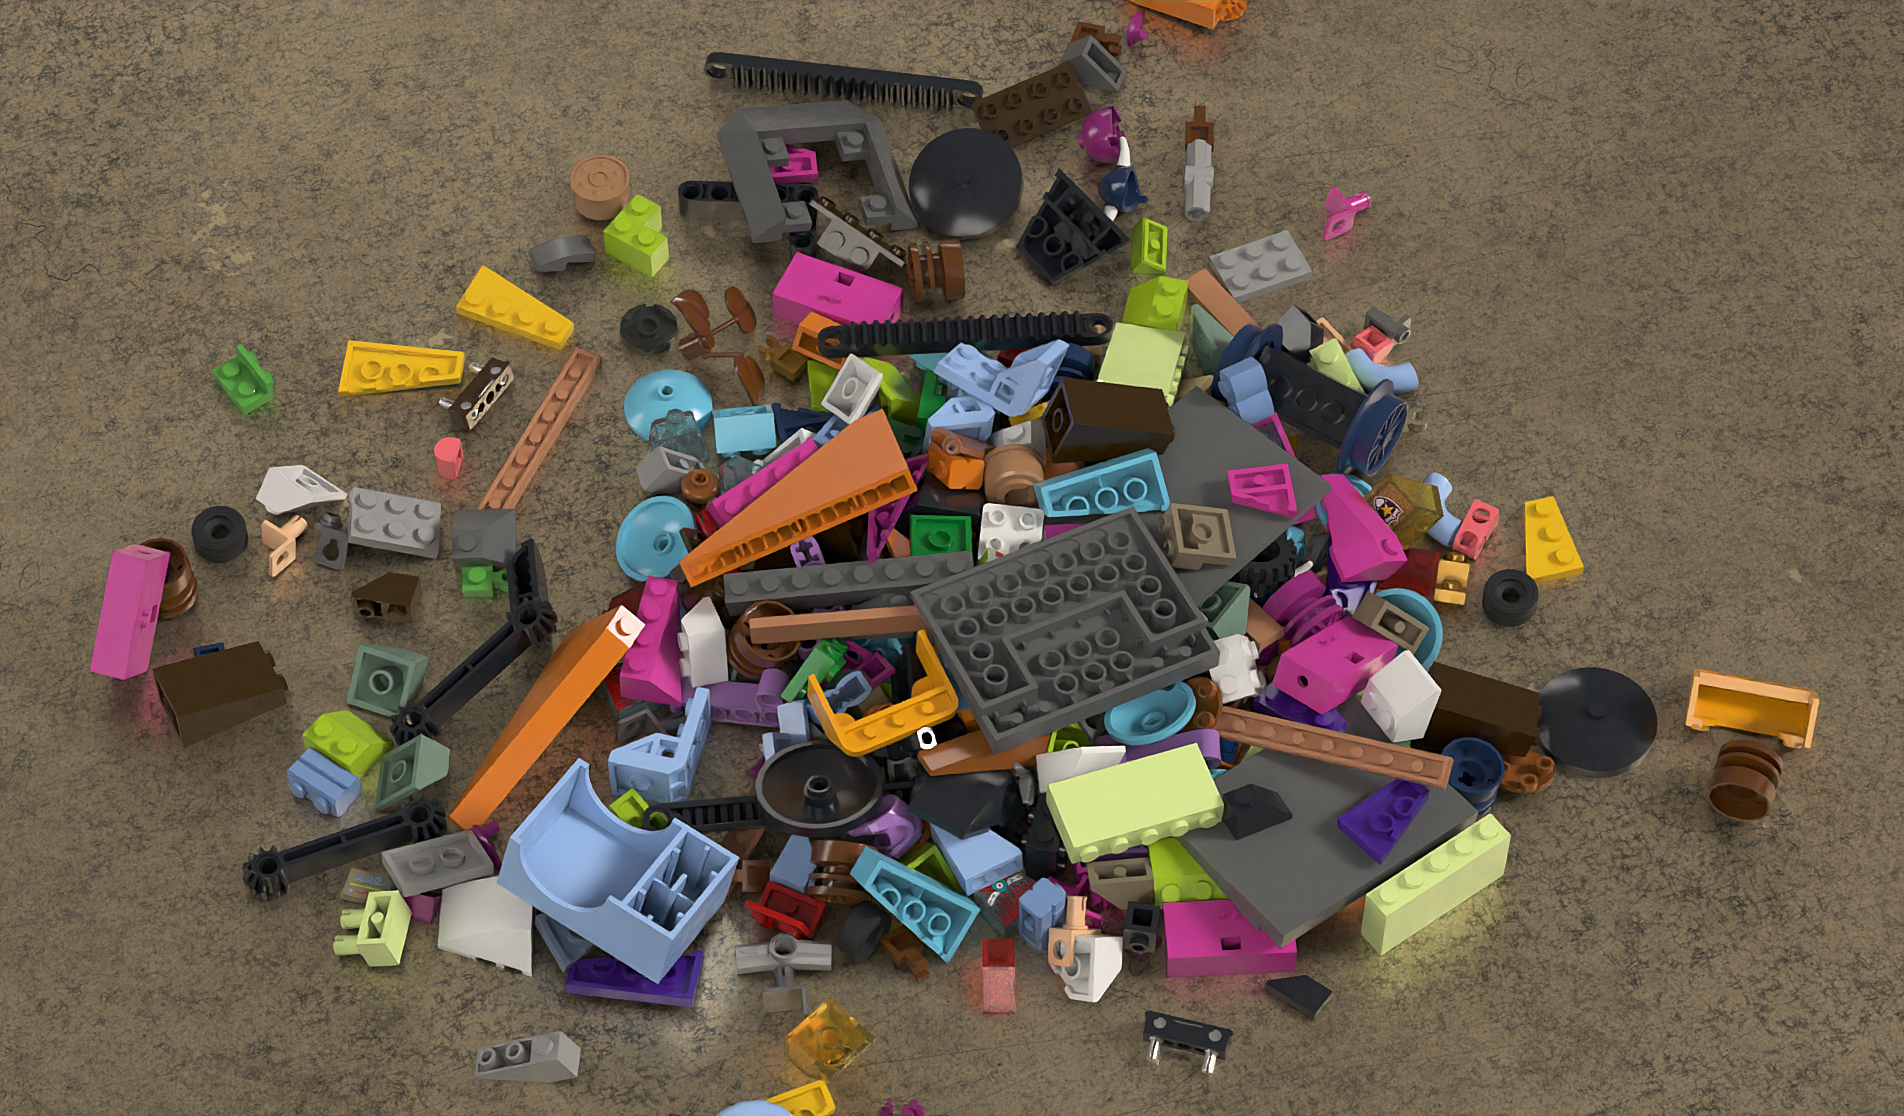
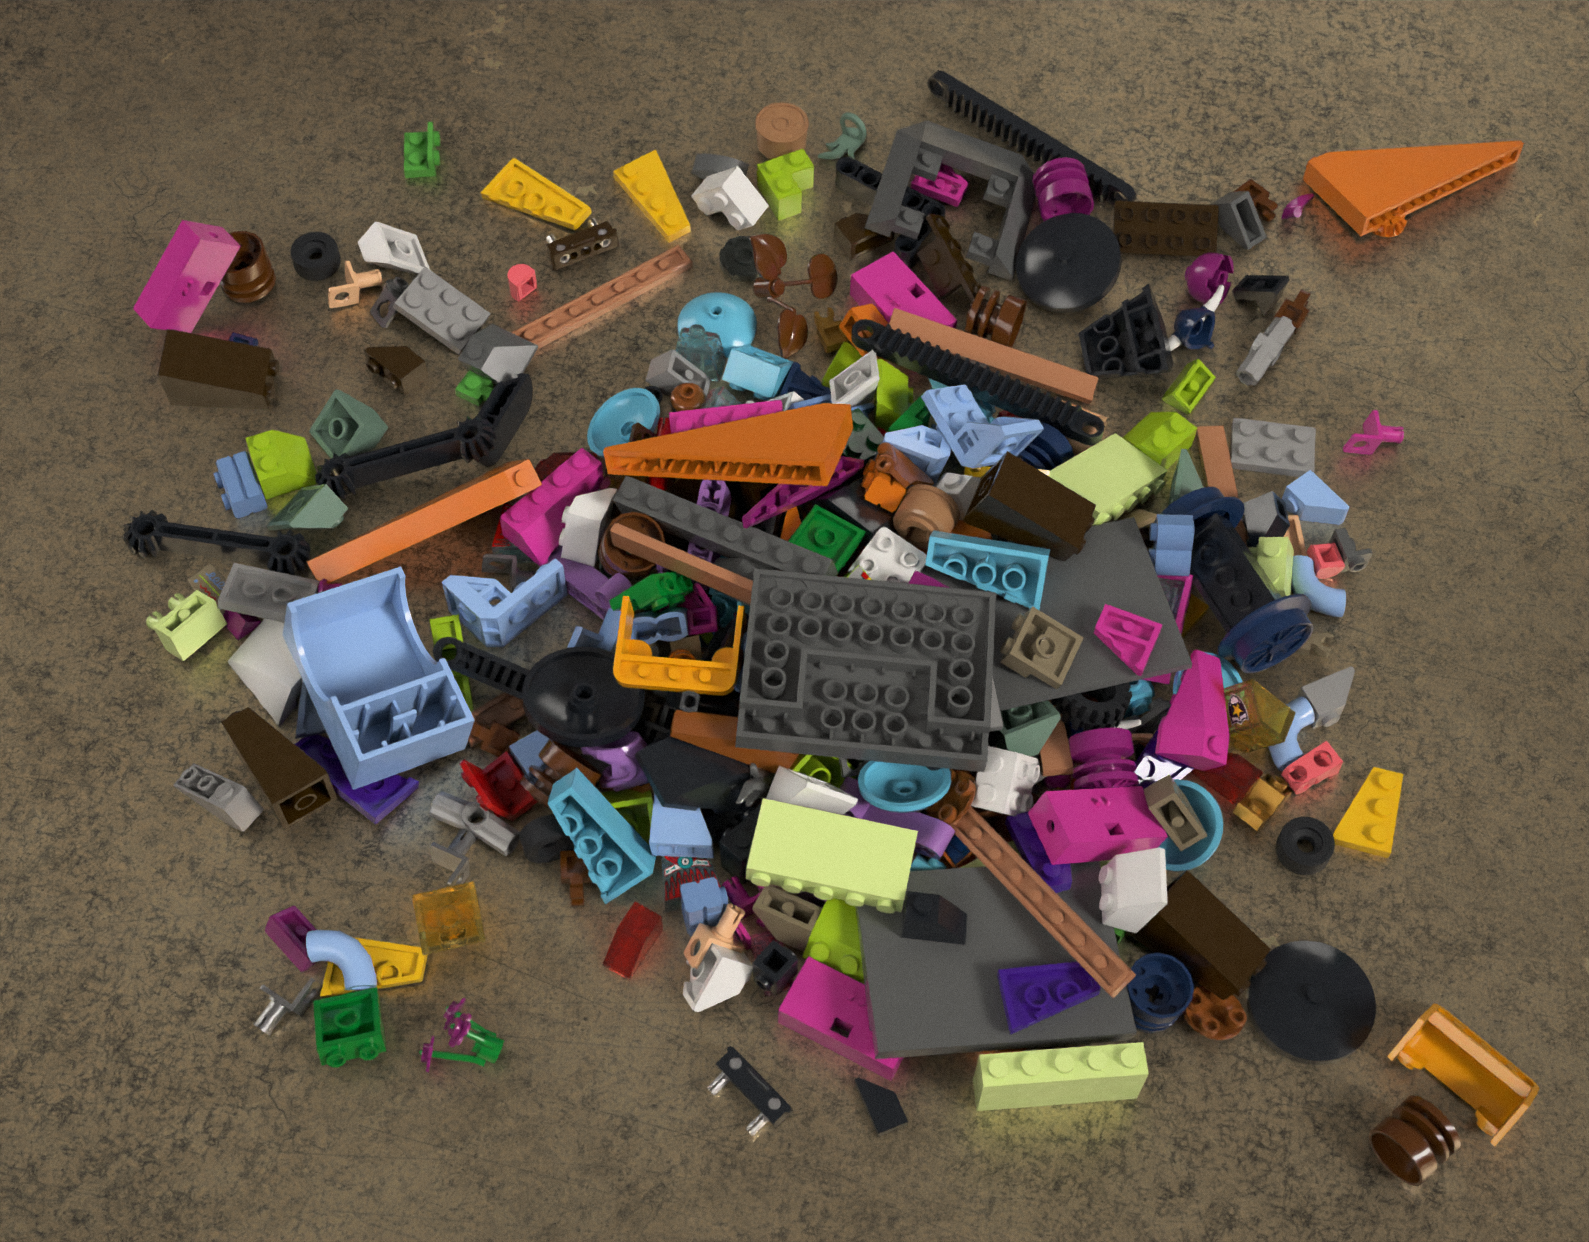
camera: 30 degrees right, 5 degrees up
none -> dark brown slope [221,707,338,830]
none -> white brick [691,166,769,231]
none -> sand green piece [818,112,867,160]
none -> dark brown slope [834,213,895,261]
none -> nougat tile [889,308,1099,405]
none -> magenta wheel [1033,157,1094,221]
none -> black slope [1232,275,1290,316]
none -> light blue slope [1282,470,1350,525]
none -> light grey slope [1296,666,1355,729]

